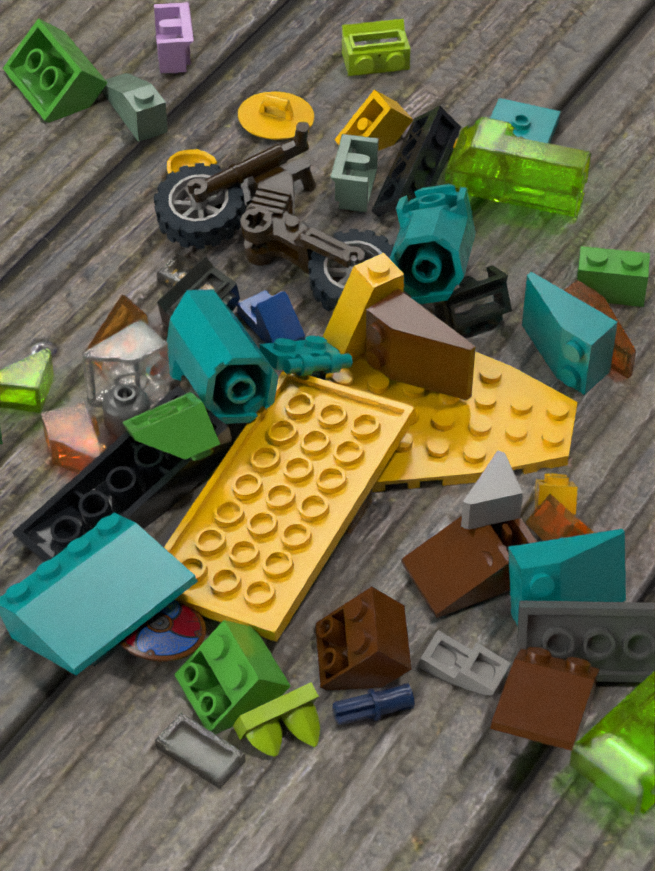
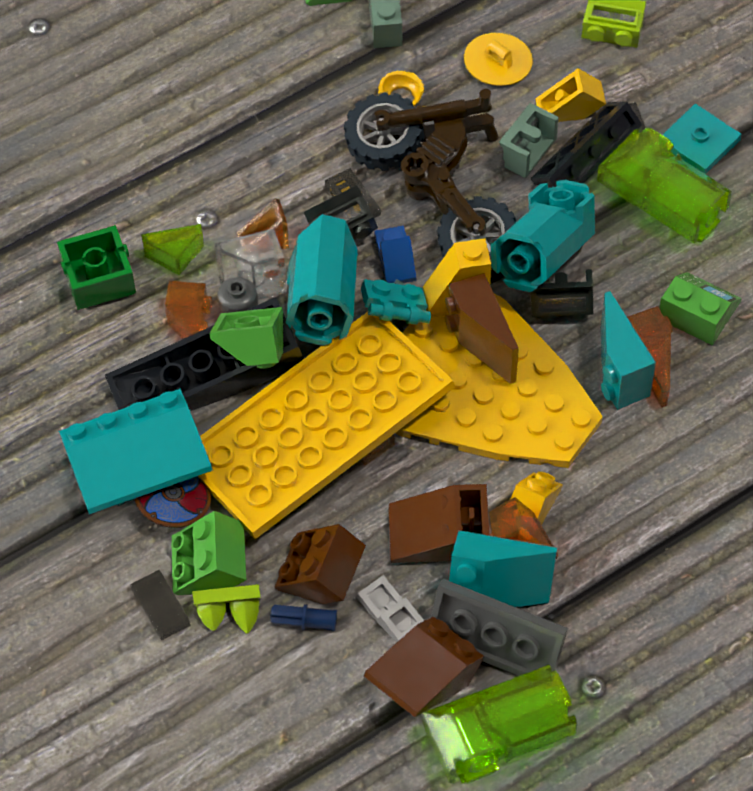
camera: 25 degrees right, 10 degrees up
light grey slope [461,450,523,529] -> none

